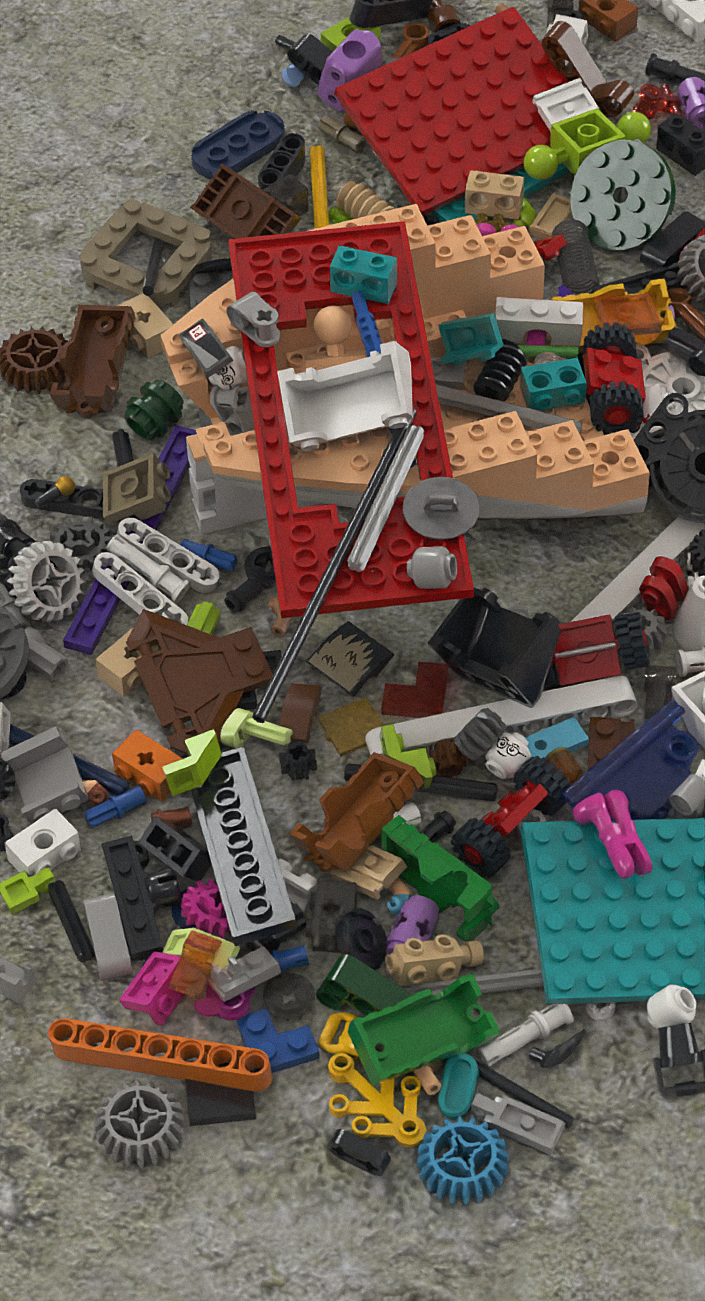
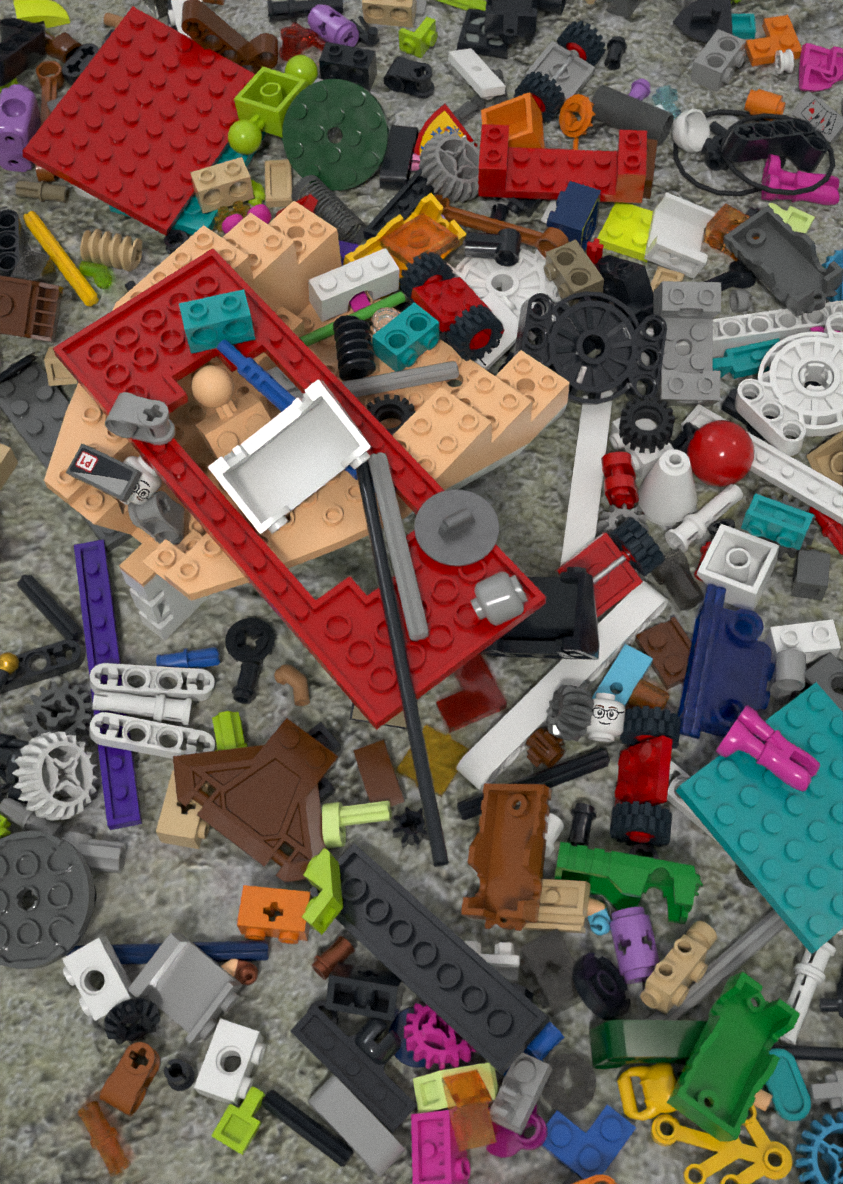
camera: 30 degrees left, 10 degrees up
blue axle [84,786,147,828] -> none
dark tan plate [103,453,171,524] -> none
dark green piece [124,380,184,440] -> none
lime slope [379,724,436,789] -> none
teal bracket [438,313,504,366] -> none
white plate [532,78,599,132] -> none

